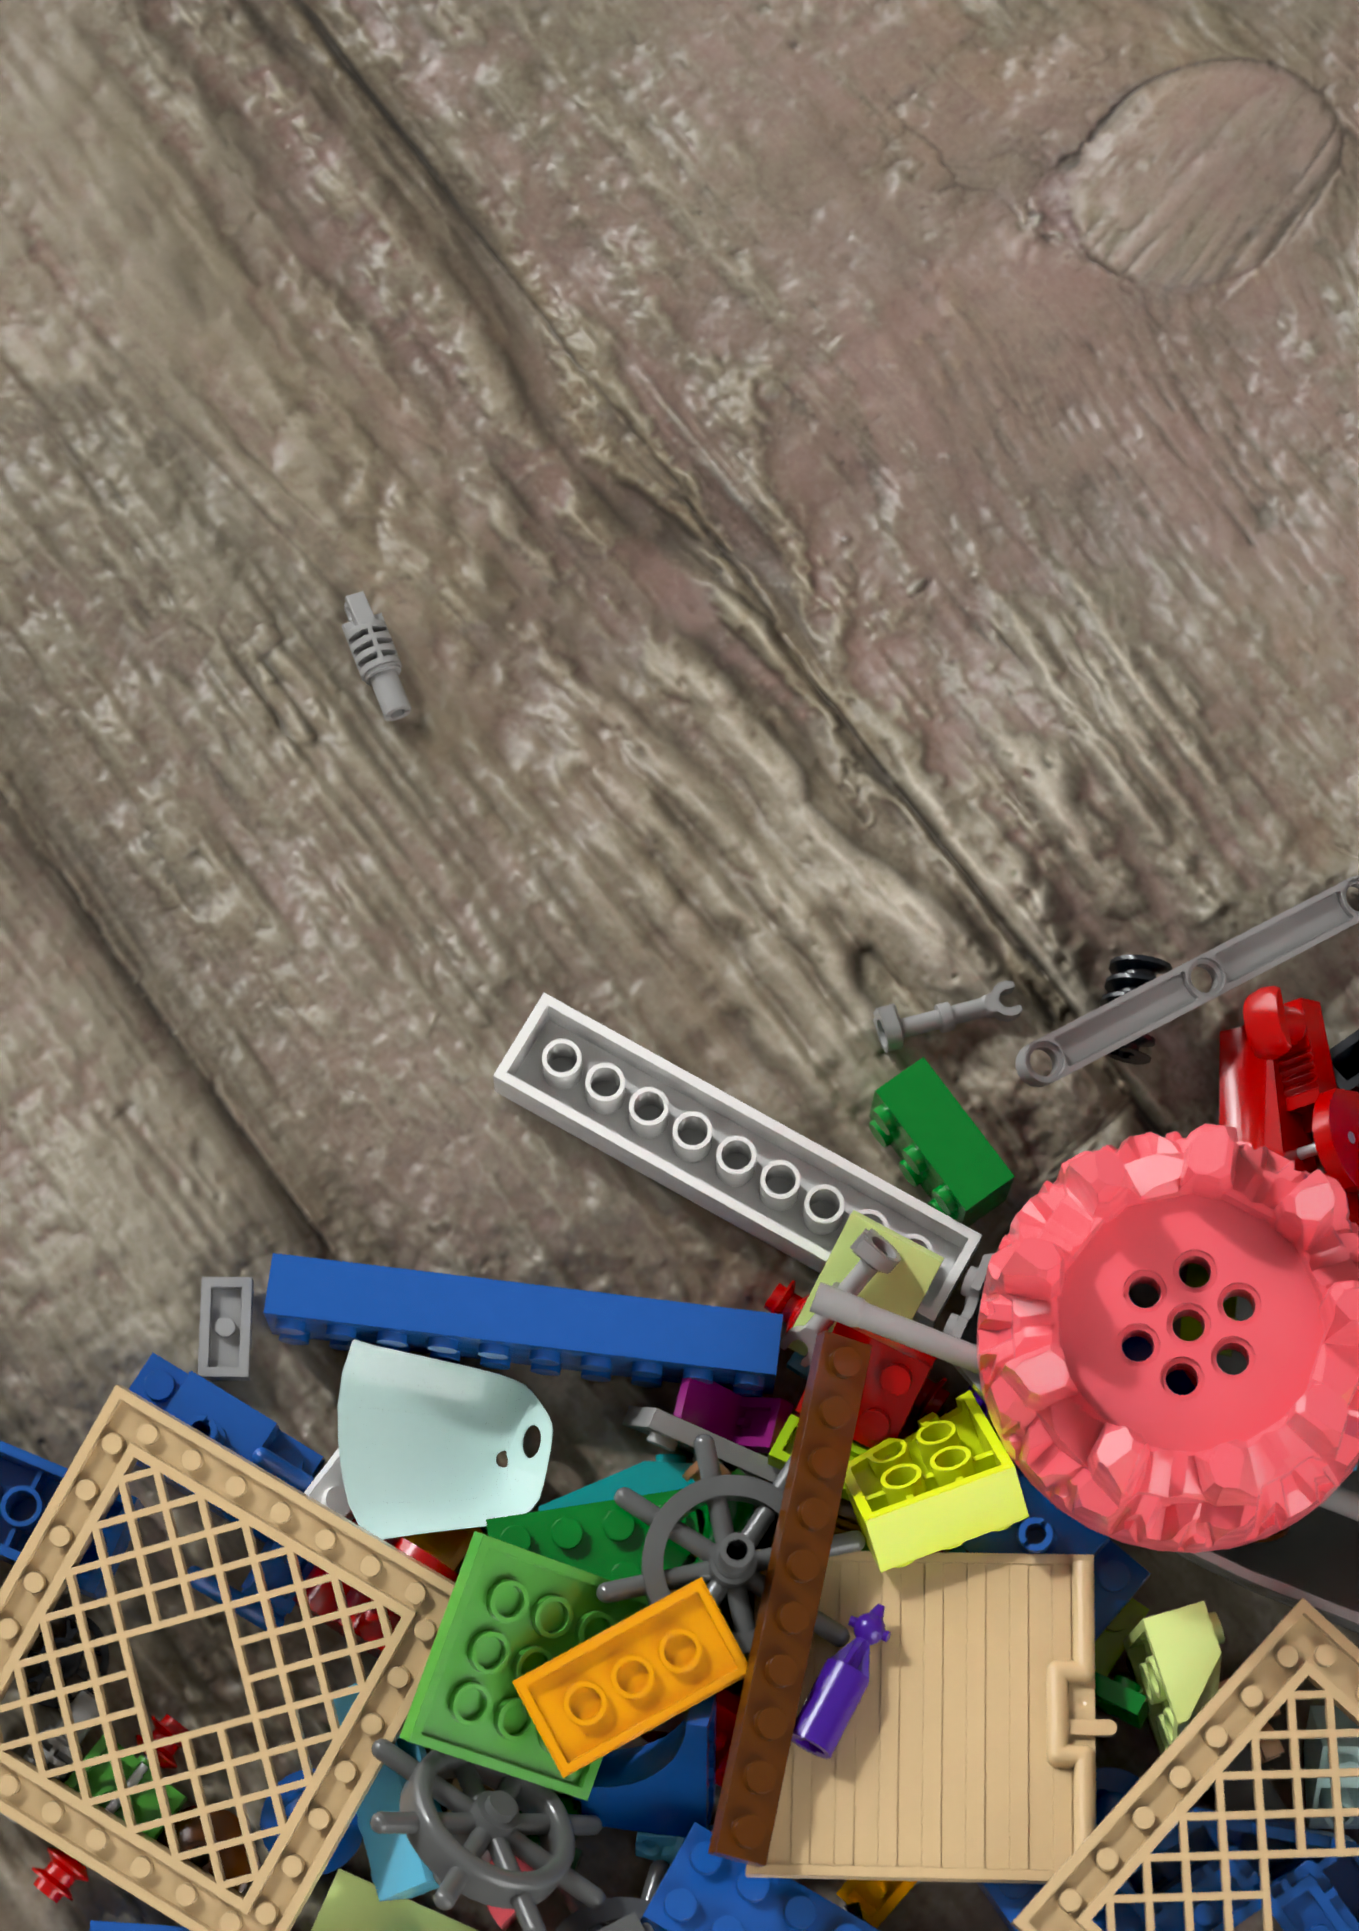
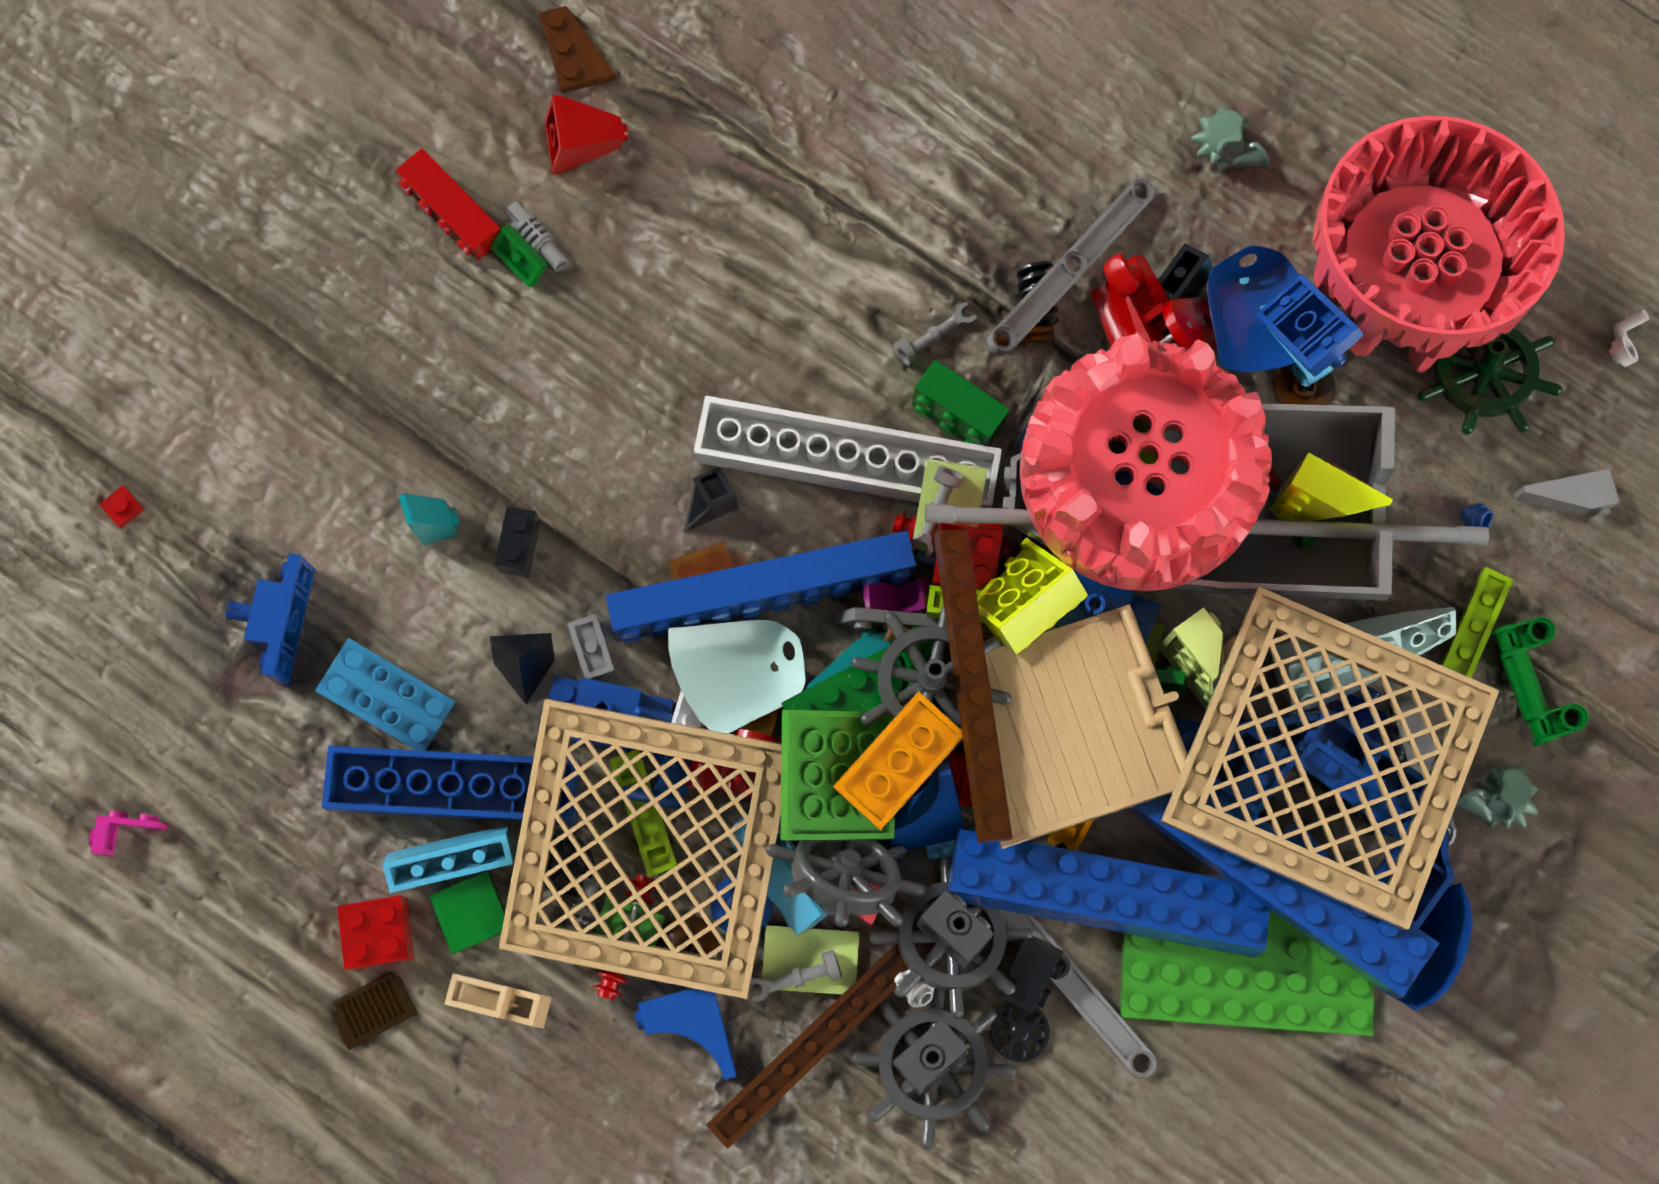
camera: 20 degrees left, 5 degrees up
dark purple wheel [791,1604,891,1759] -> none
none -> red brick [396,148,501,261]
none -> teal slope [398,493,461,546]
none -> green plate [490,224,549,288]
none -> black slope [490,633,555,704]
none -> black brick [494,506,541,577]
none -> reddish brown wing [539,6,617,94]
none -> red slope [544,95,628,175]
none -> lime slope [609,750,677,877]
none -> clear orange plate [667,541,734,580]
none -> black slope [684,467,738,532]
none -> reddish brown axle [995,324,1054,347]

